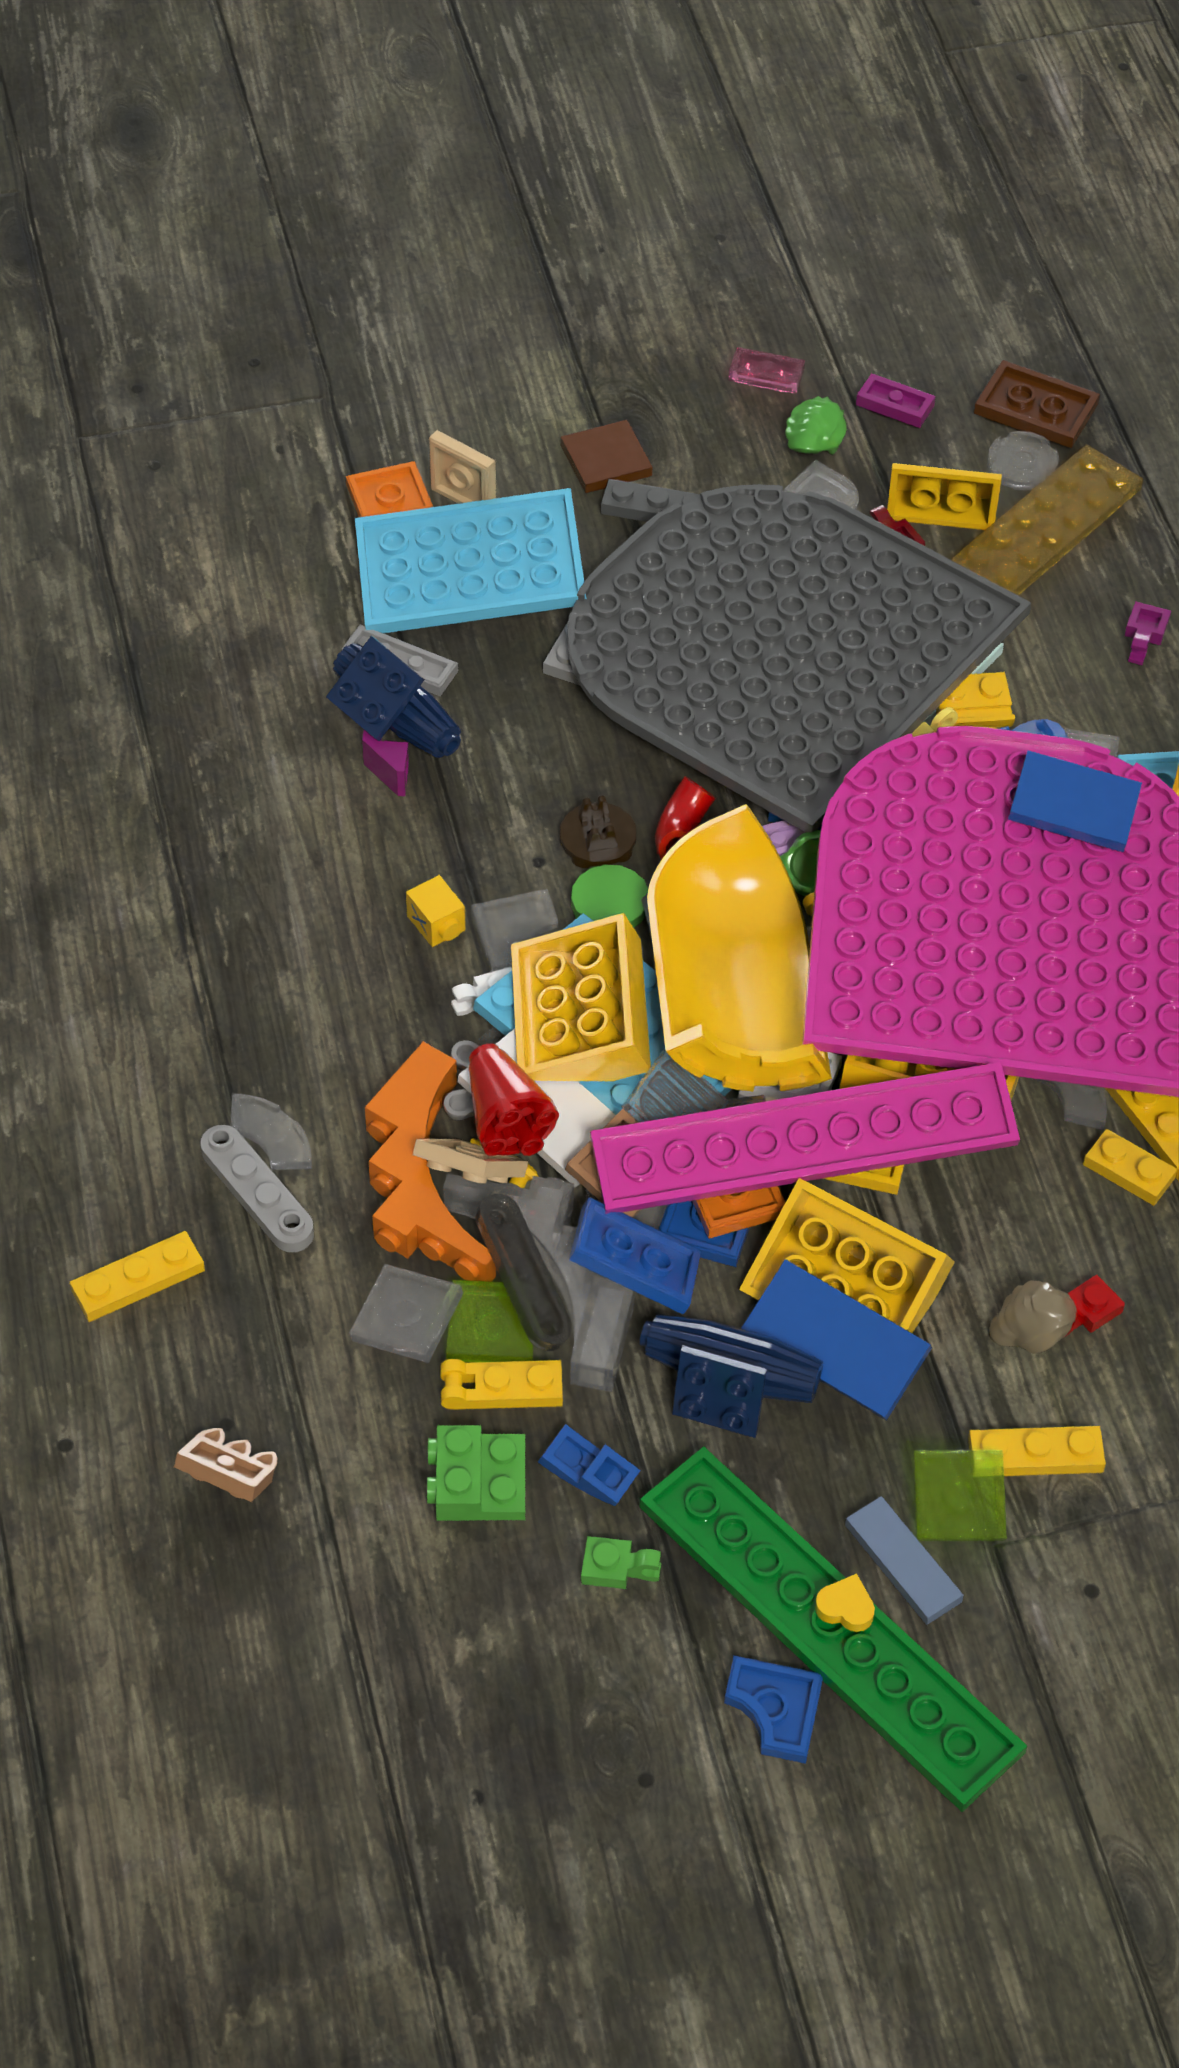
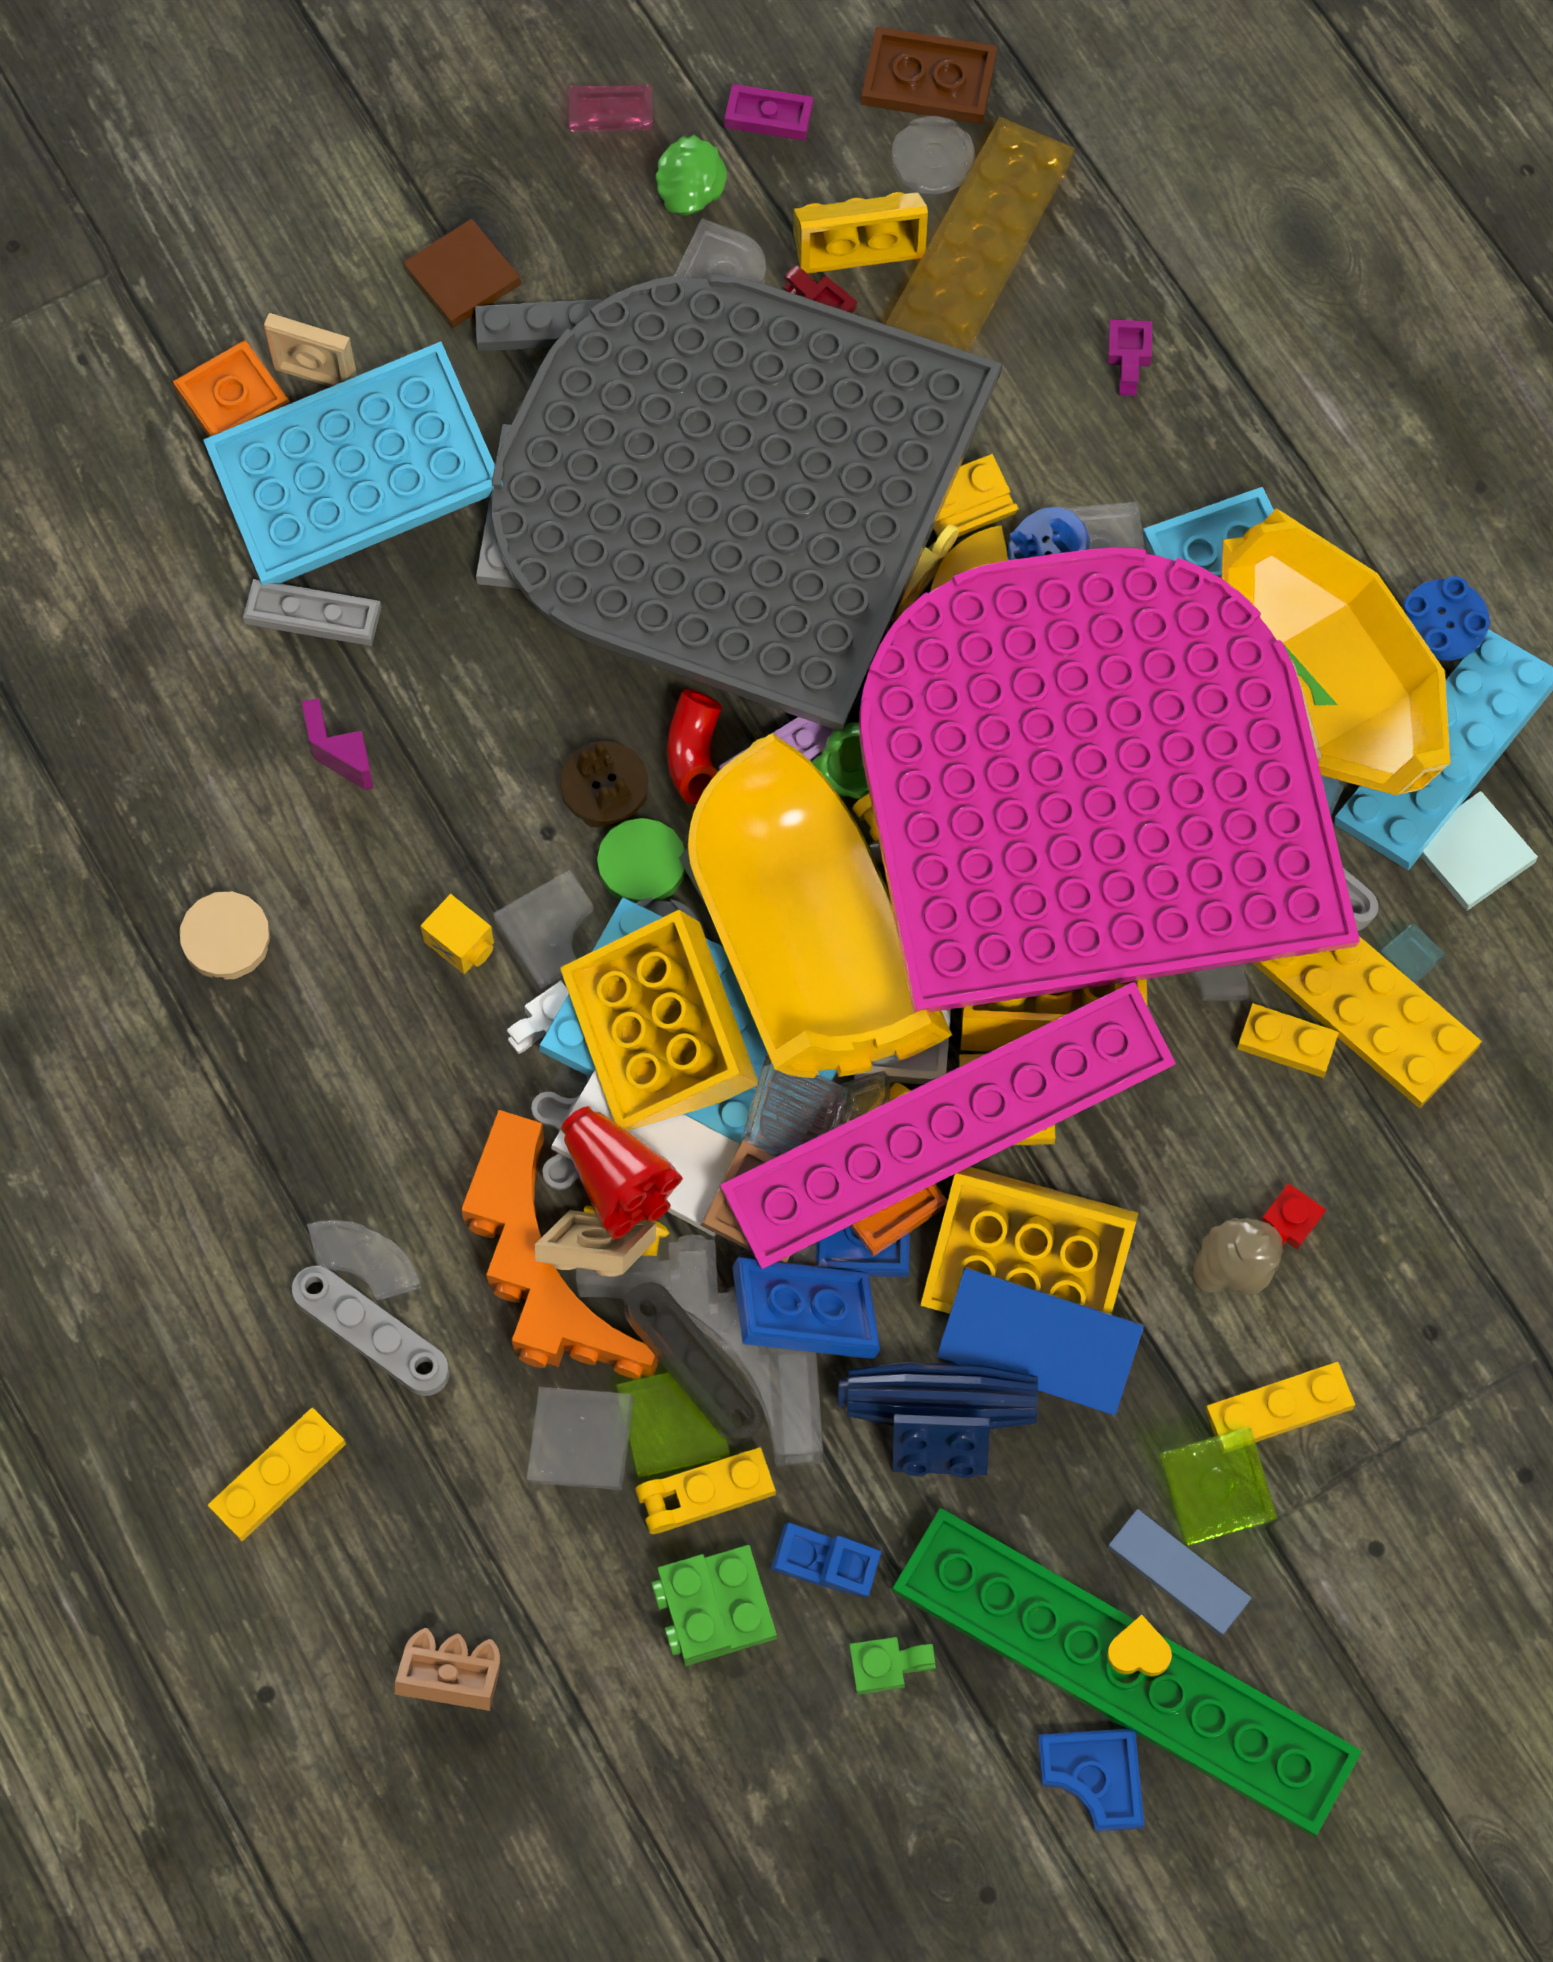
camera: 15 degrees left, 15 degrees up
dark blue plate [326,636,461,758] -> none
blue tile [1008,750,1142,852] -> none
none -> tan tile [180,891,270,980]

